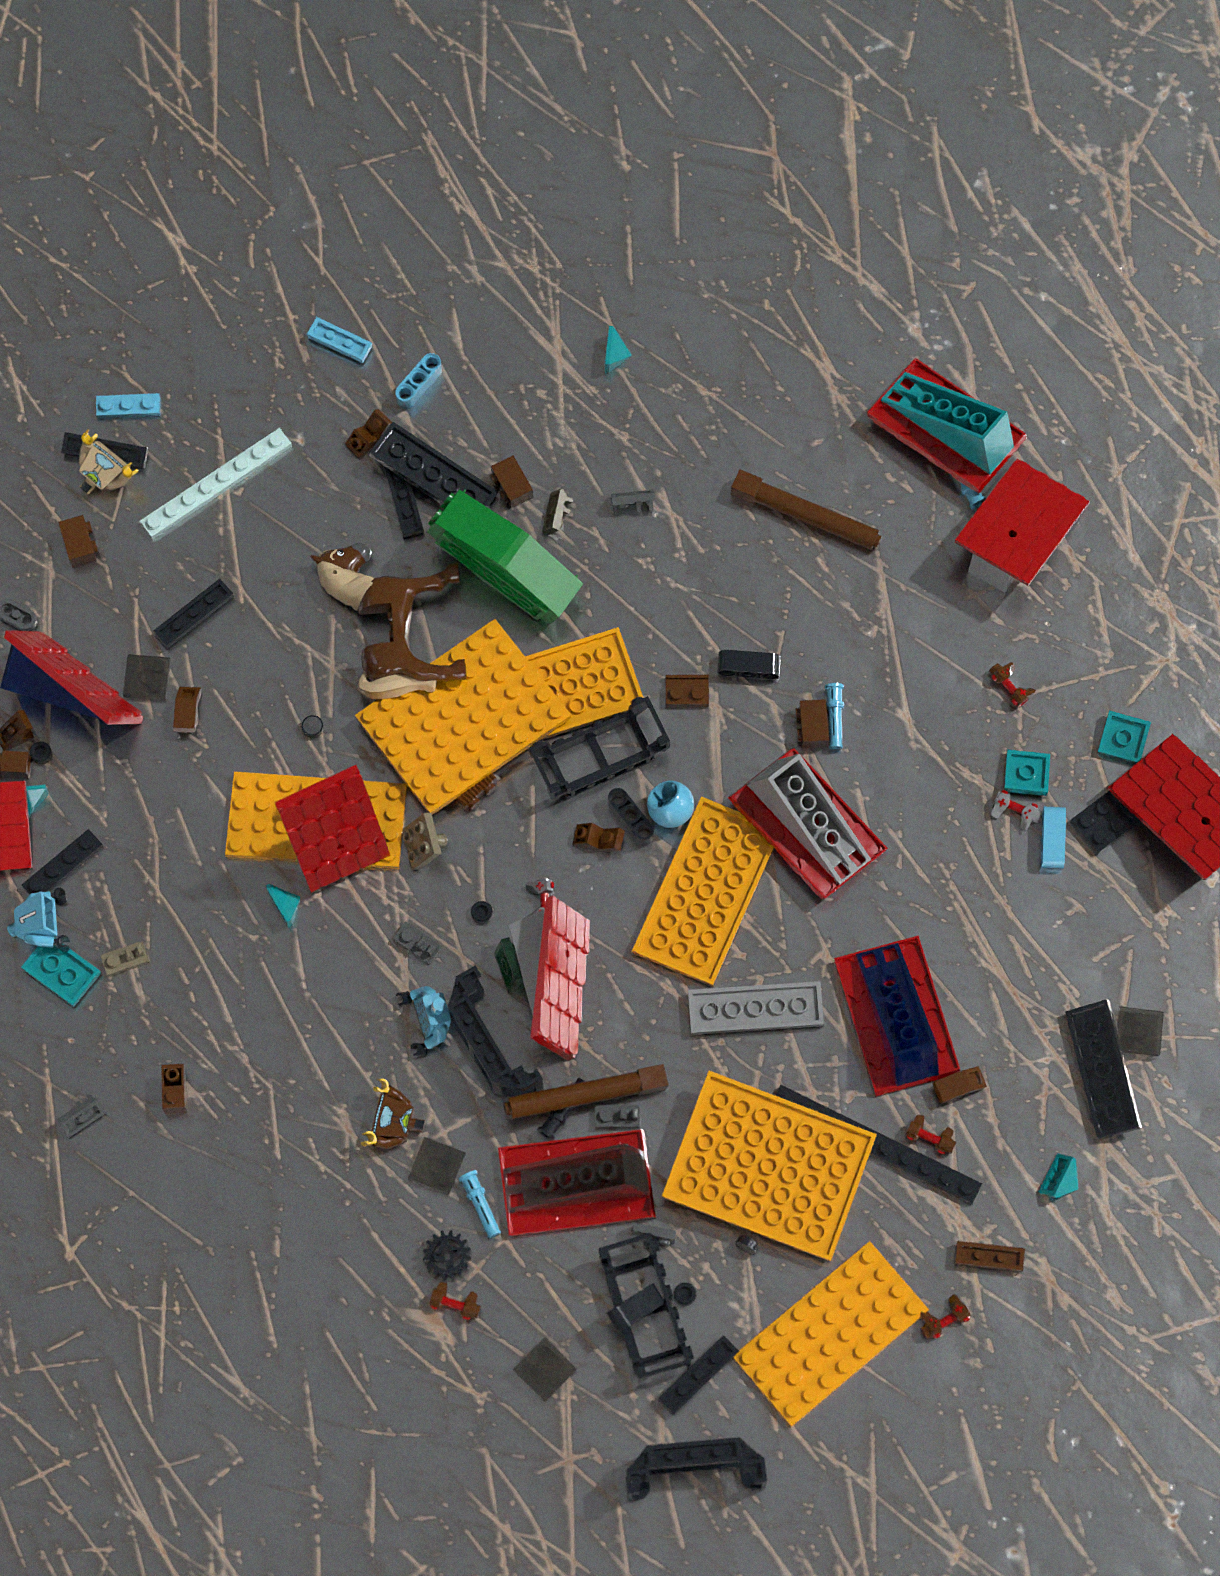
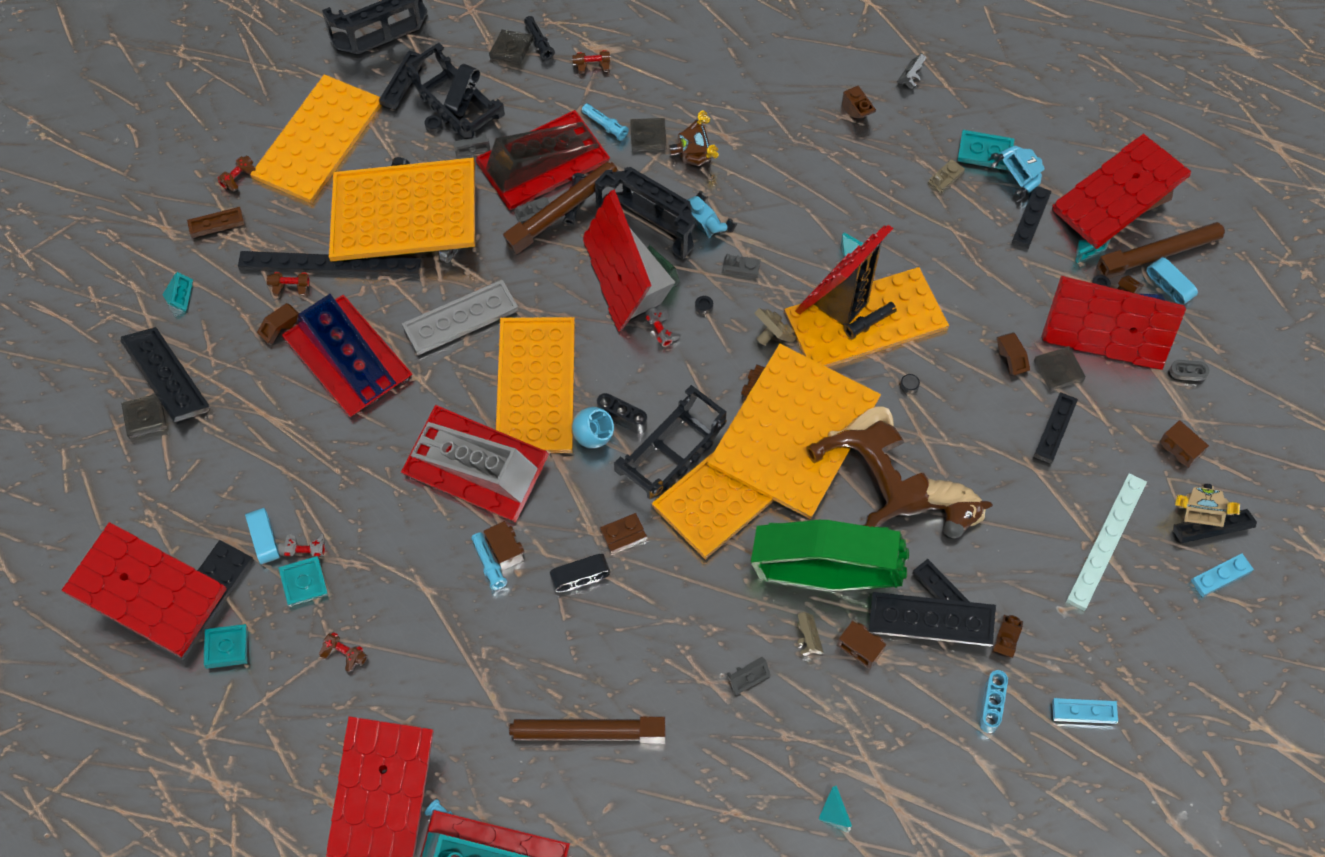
camera: 155 degrees right, 10 degrees down
black gear [423,1230,471,1280] -> none
reddish brown slope [572,823,625,852] -> none
none -> black pin [524,16,555,60]

